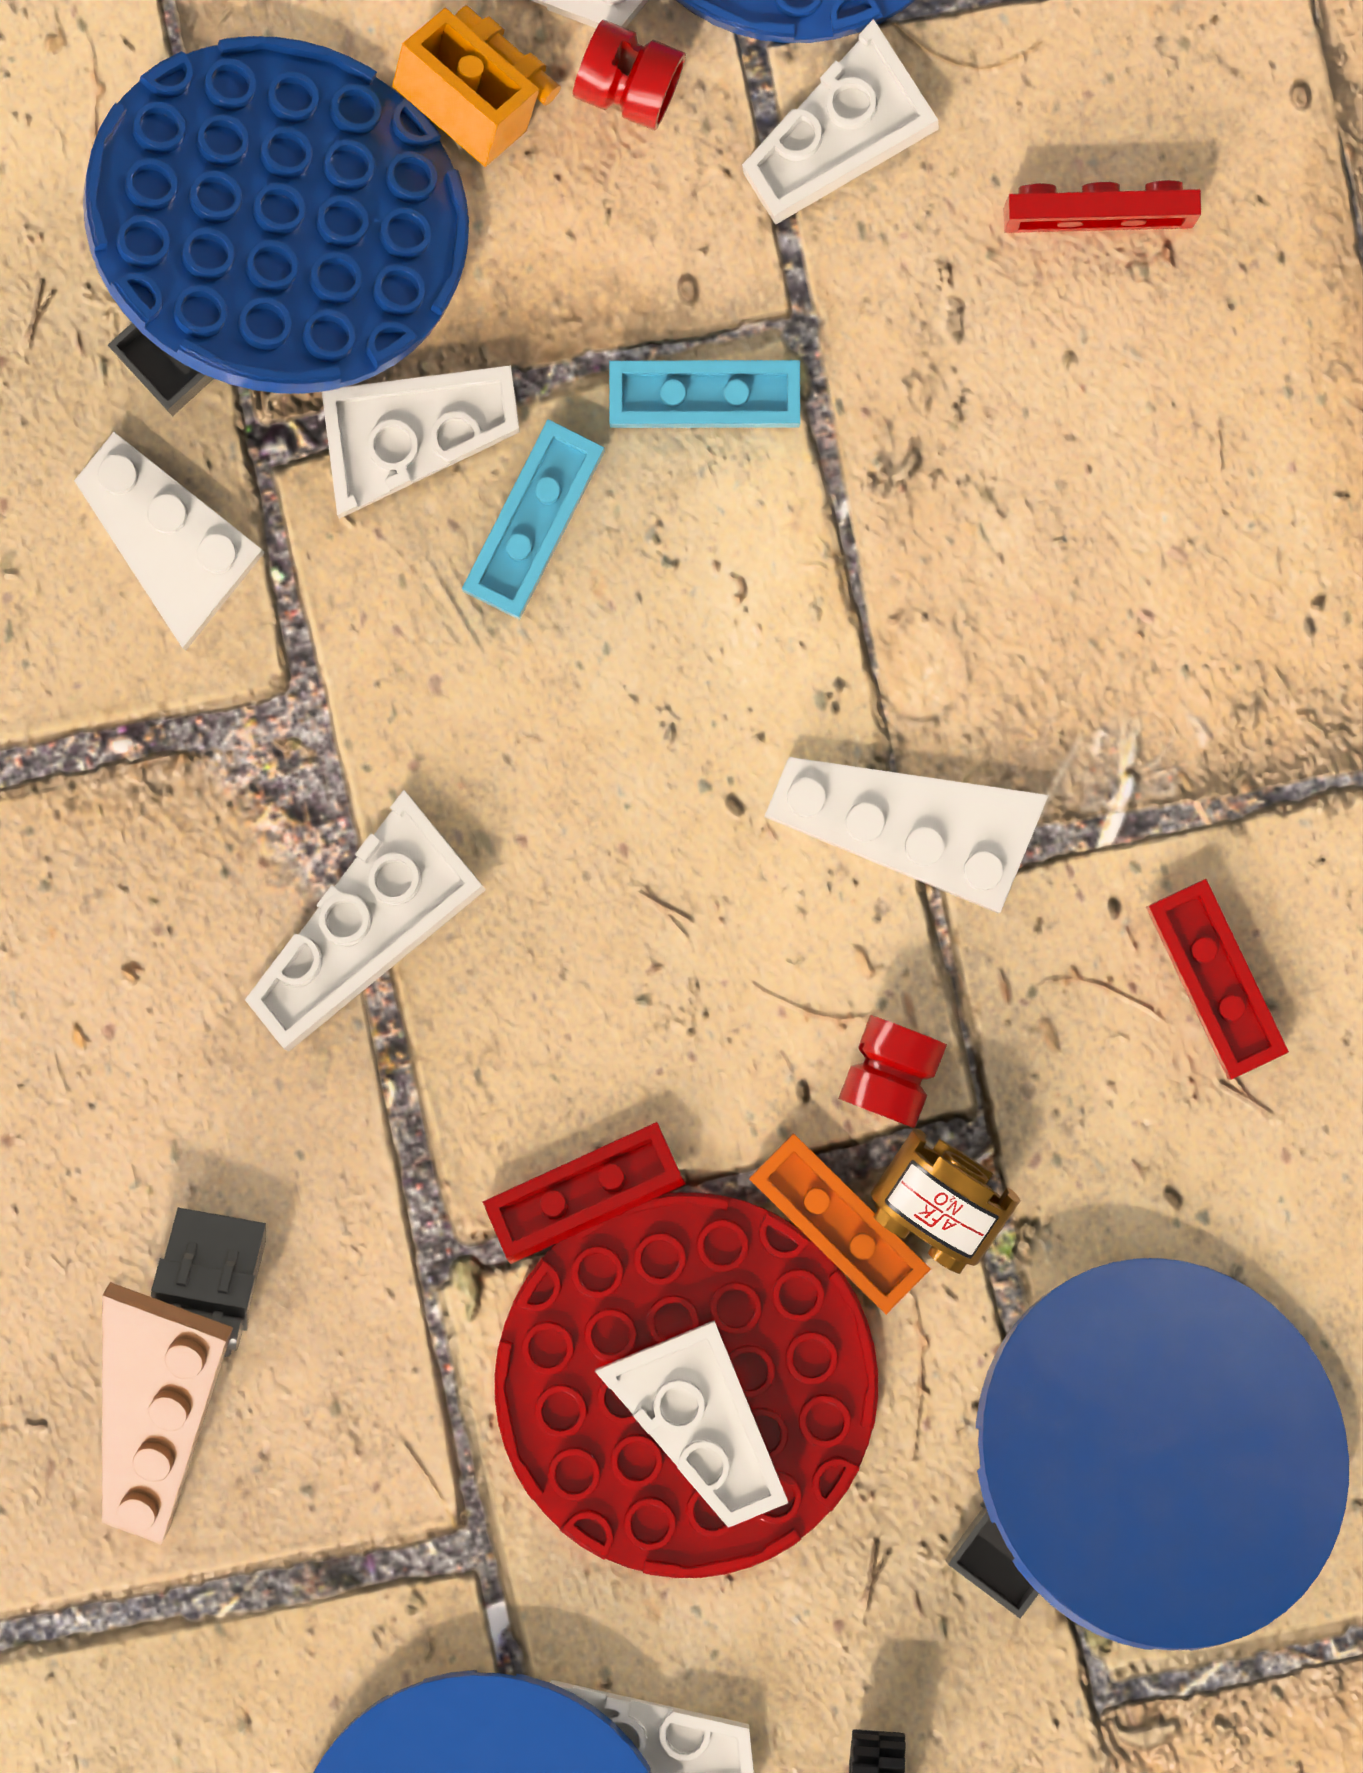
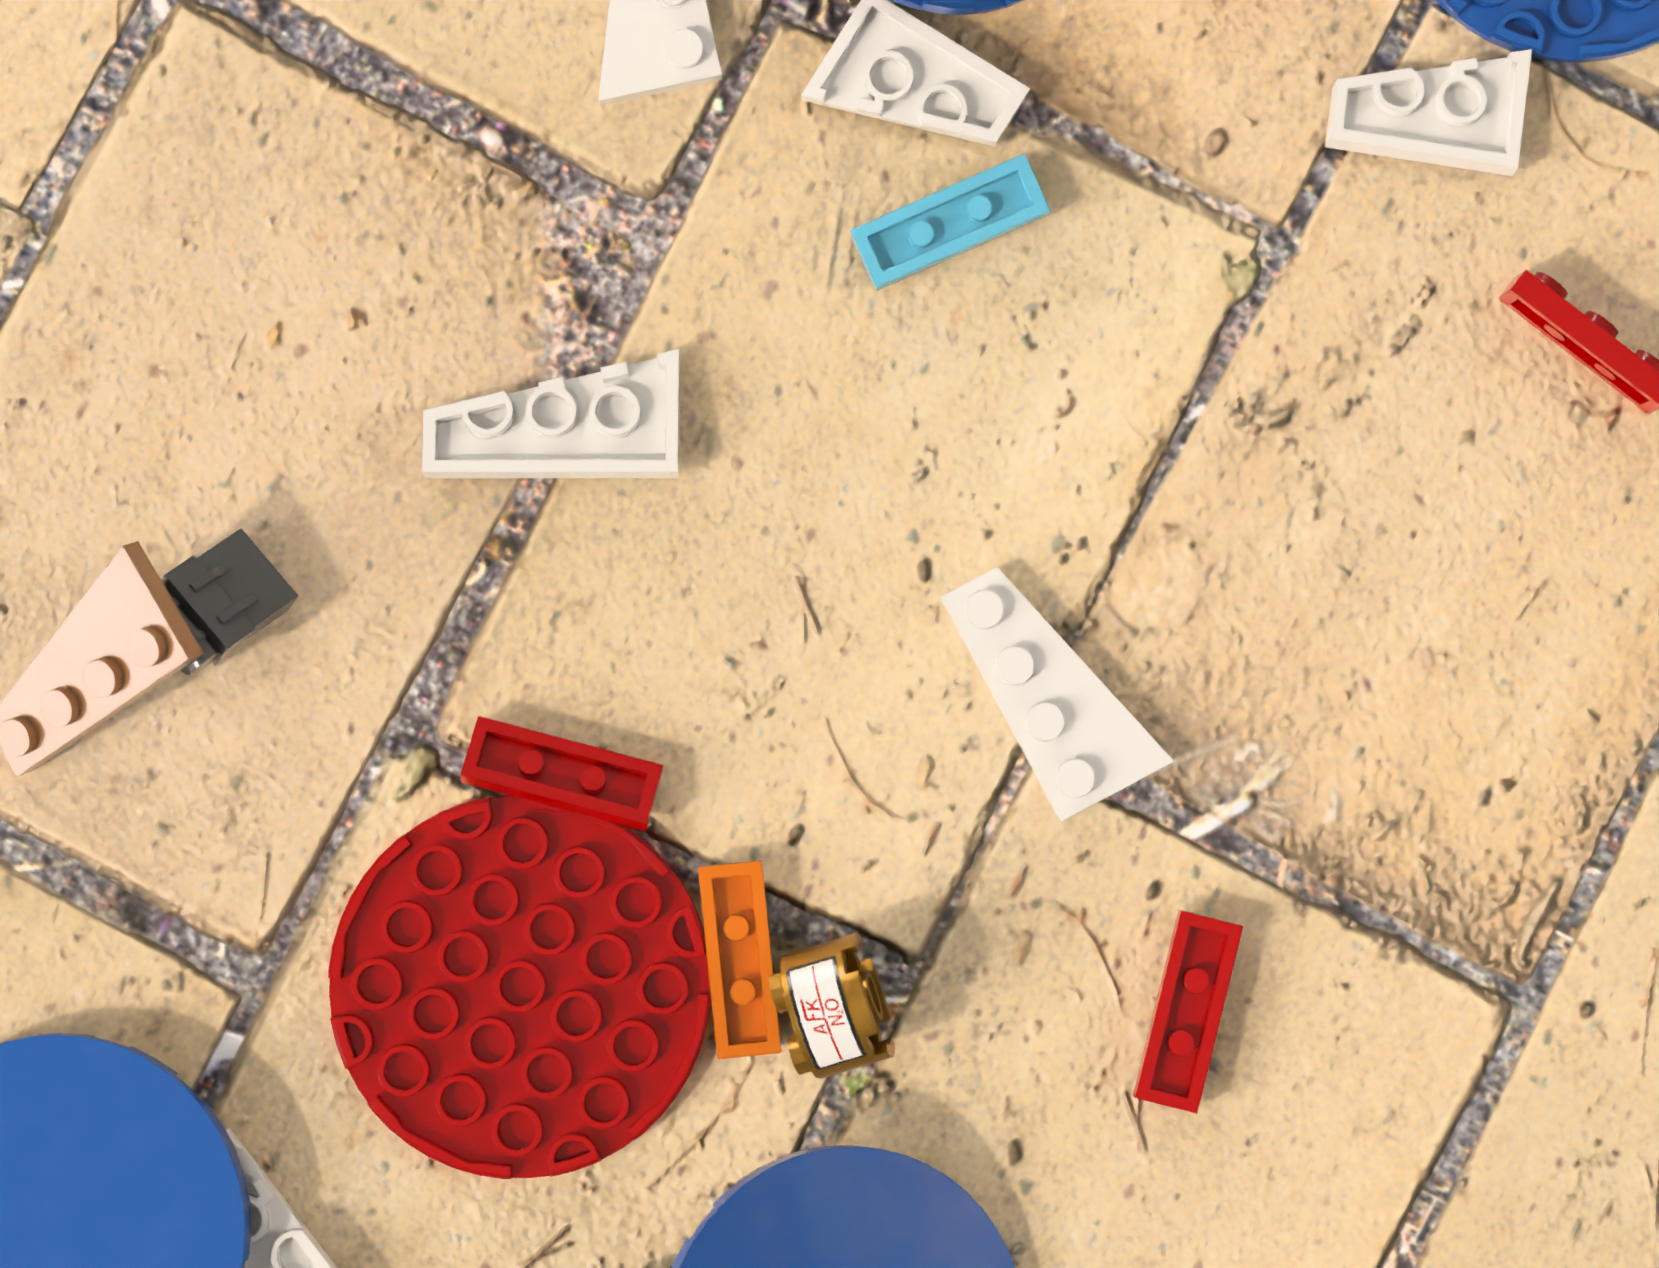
camera: 35 degrees right, 0 degrees up
white wing [595,1320,788,1528] -> none
medium azure plate [609,360,800,428] -> none
red wheel [838,1015,947,1128] -> none

